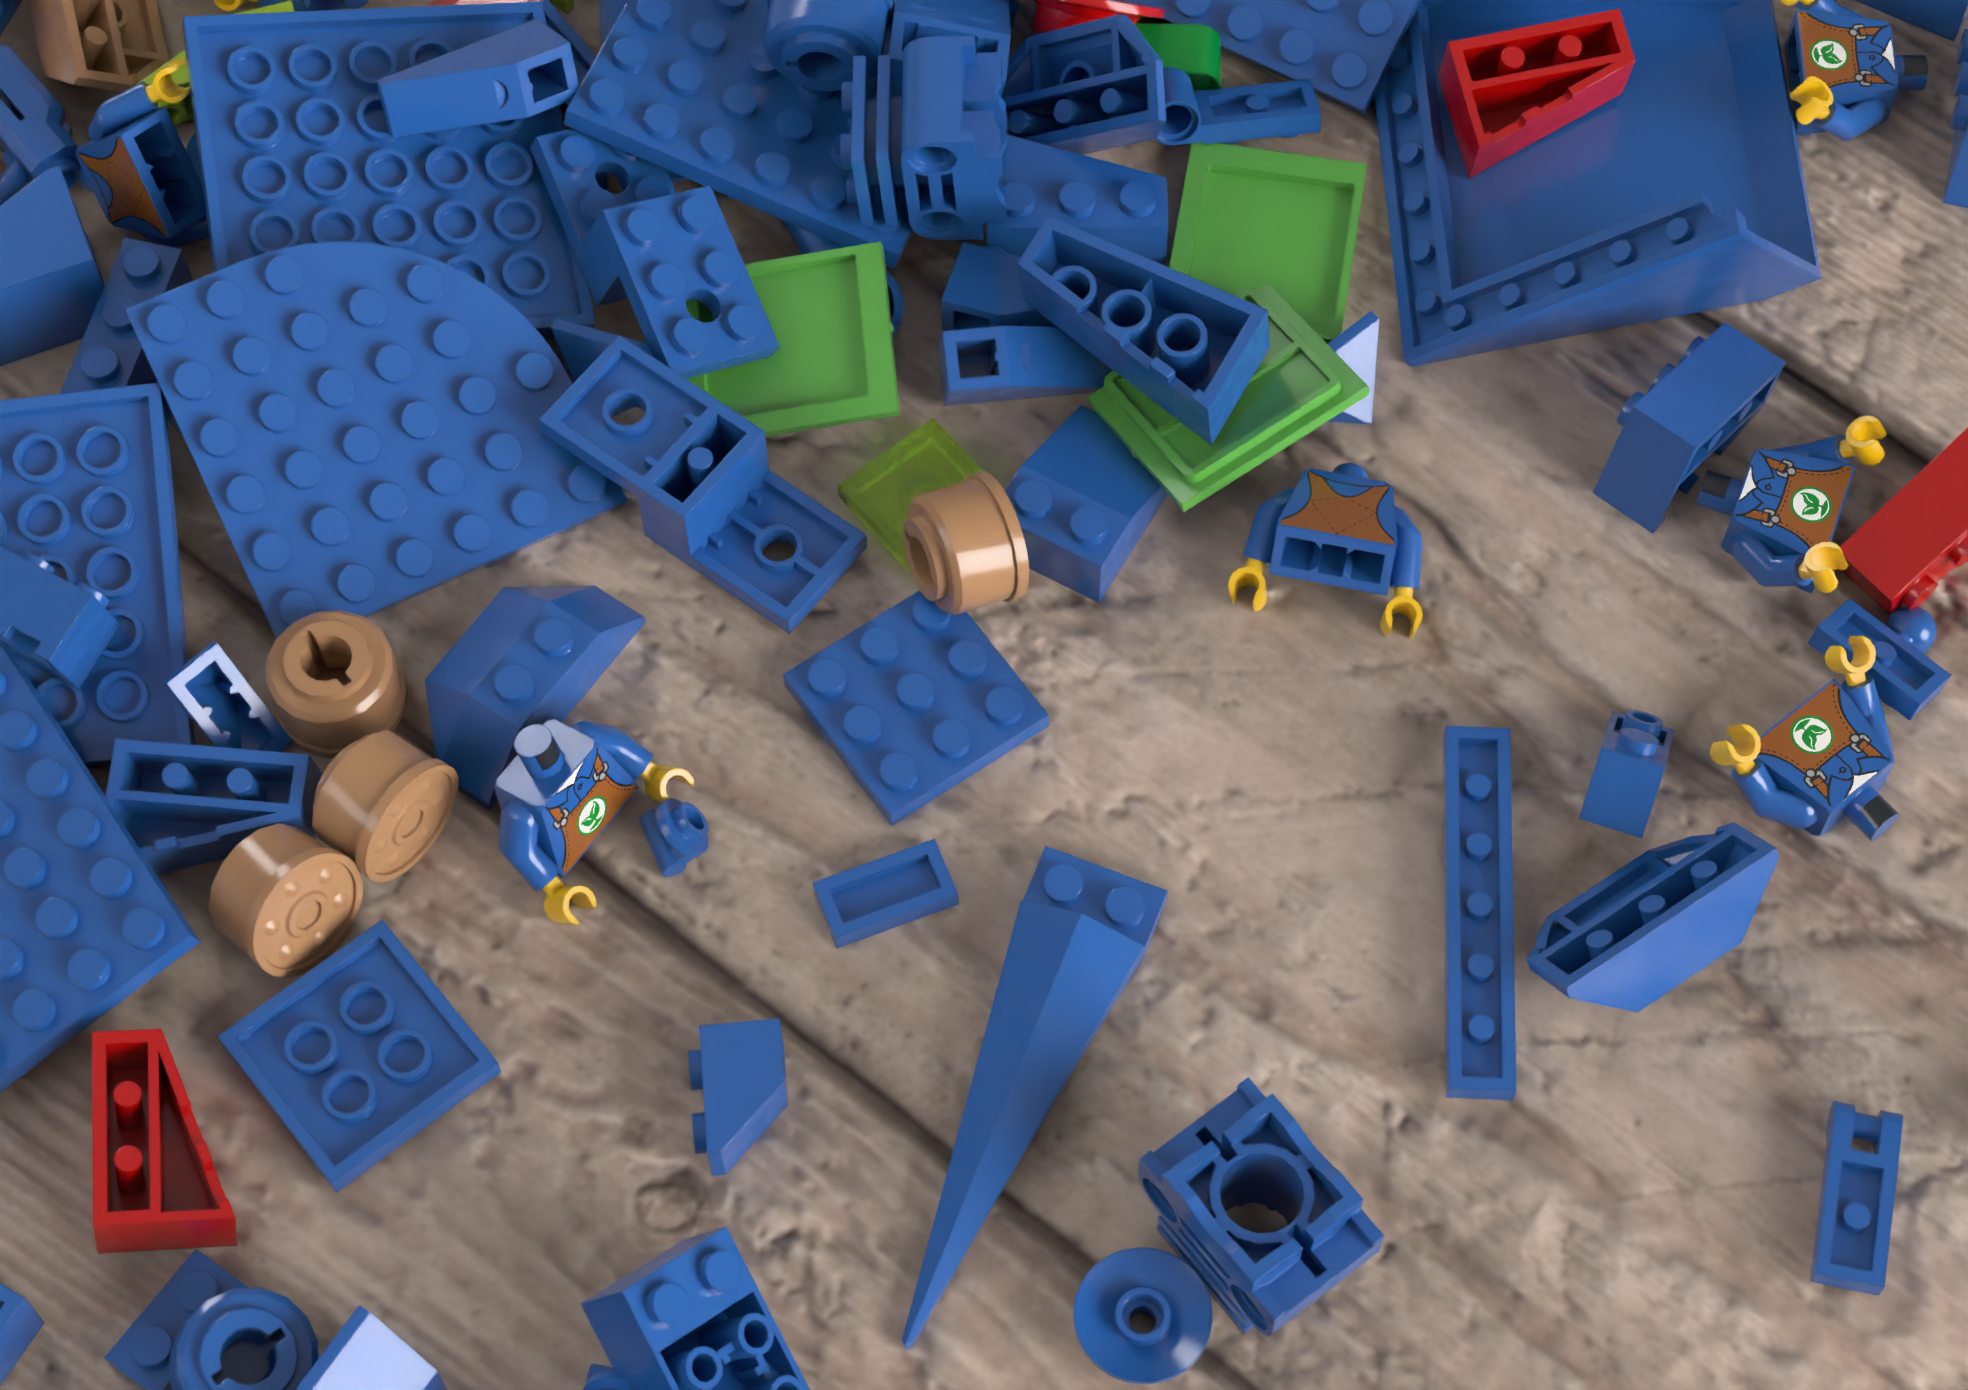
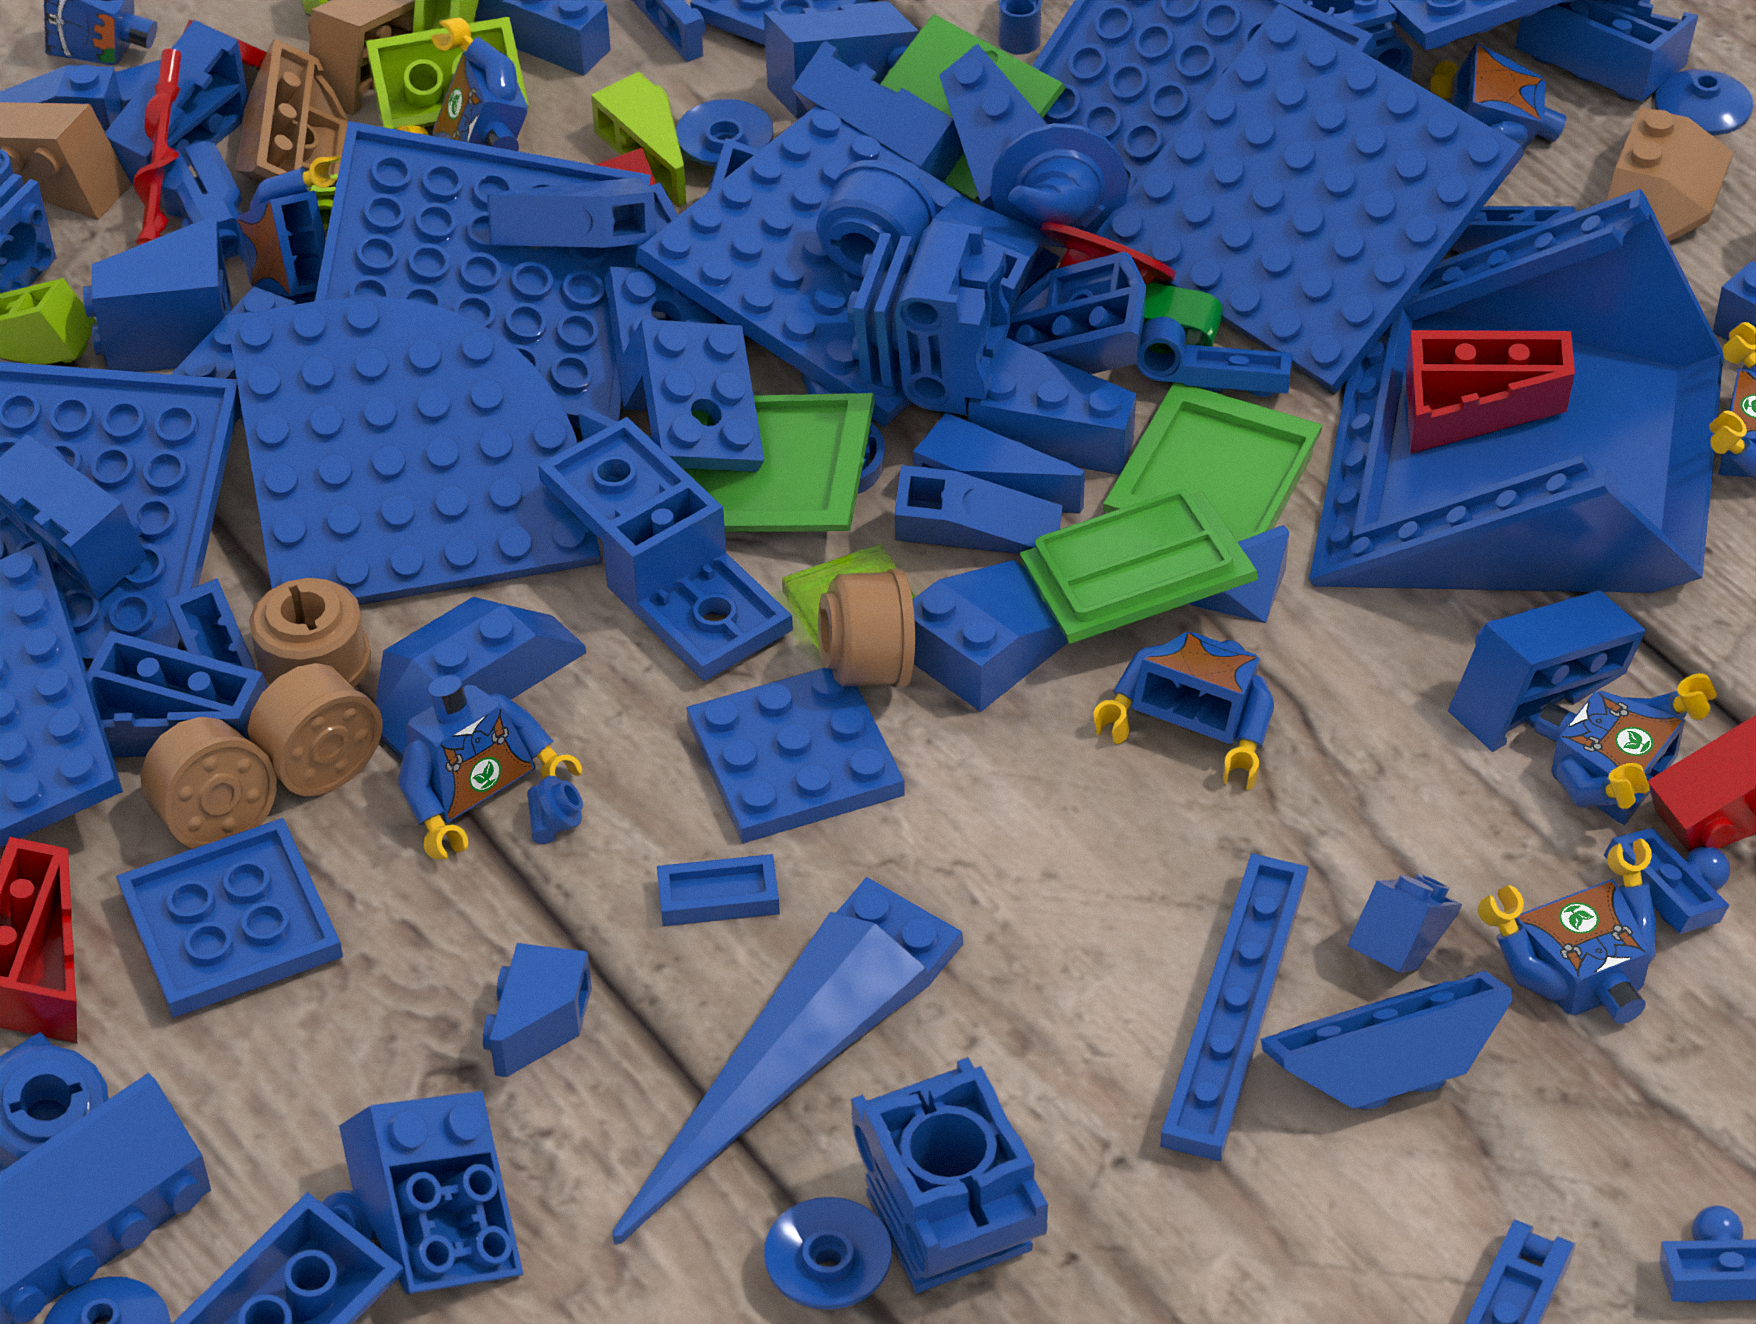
camera: 15 degrees right, 15 degrees down
blue wedge [1017,215,1270,446] -> none

